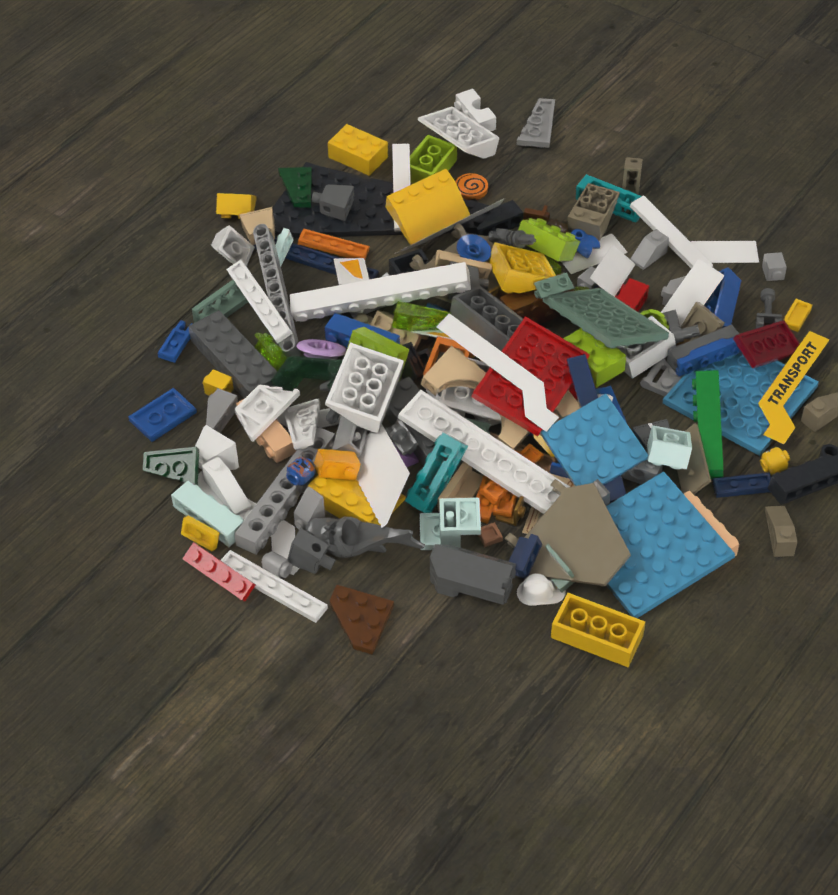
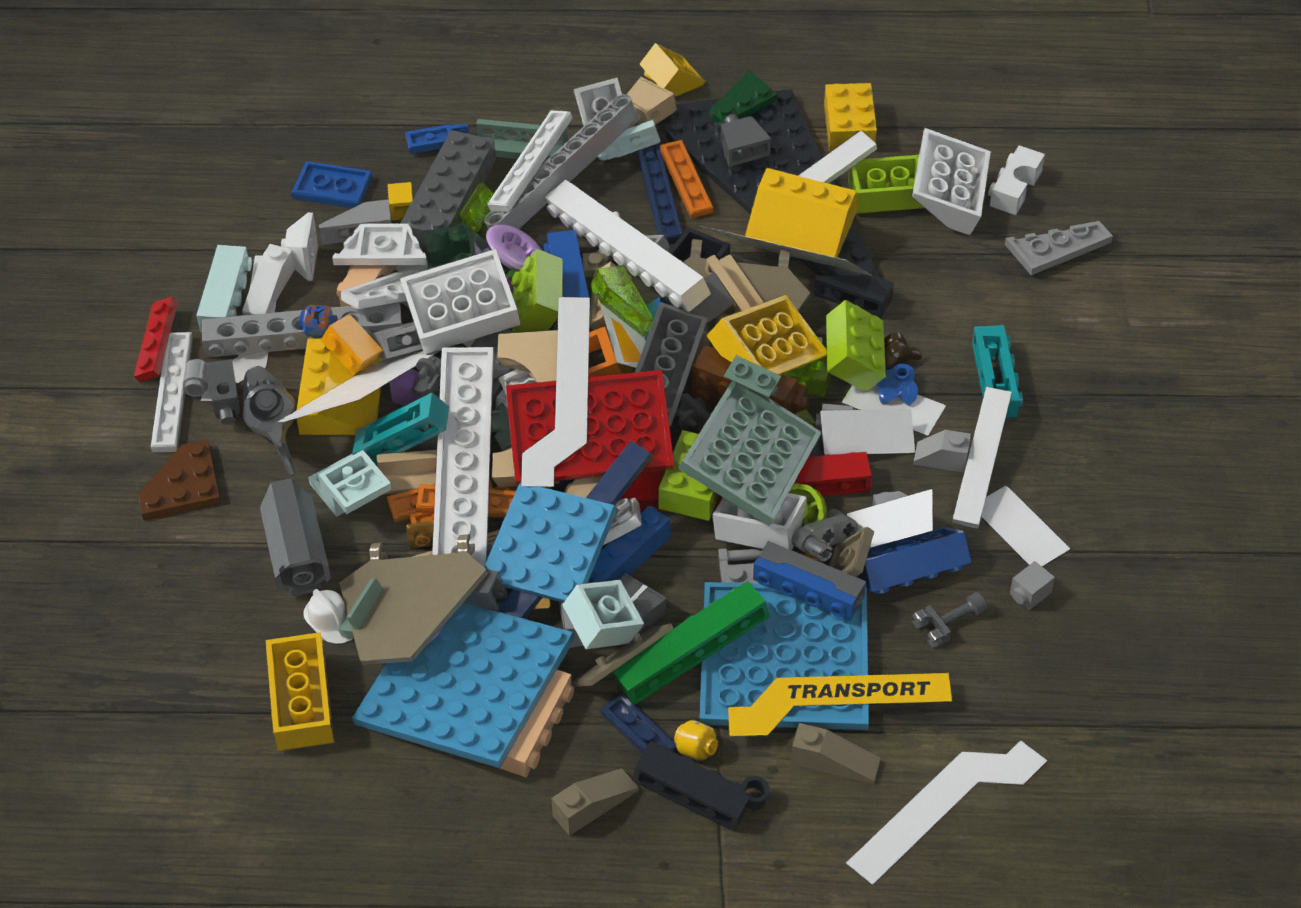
camera: 55 degrees right, 0 degrees up
wing [143,447,199,485] -> none
yellow plate [181,515,220,551] -> none
light grey slope [294,487,325,531] -> none
white sticker [334,258,369,285] -> none
orange tile [455,173,488,200] -> none
blue dish [457,234,491,262] -> none
nougat tile [478,522,503,547] -> none
dark grey piece [488,228,536,248] -> none
dark blue panel [509,534,542,579] -> none
reddish brown bracket [523,205,550,223] -> none
dark tan slope [568,183,620,241] -> none
dark tan torso [622,157,643,195] -> none
dark red tile [733,320,800,369] -> none
yellow tile [783,299,812,332] -> none

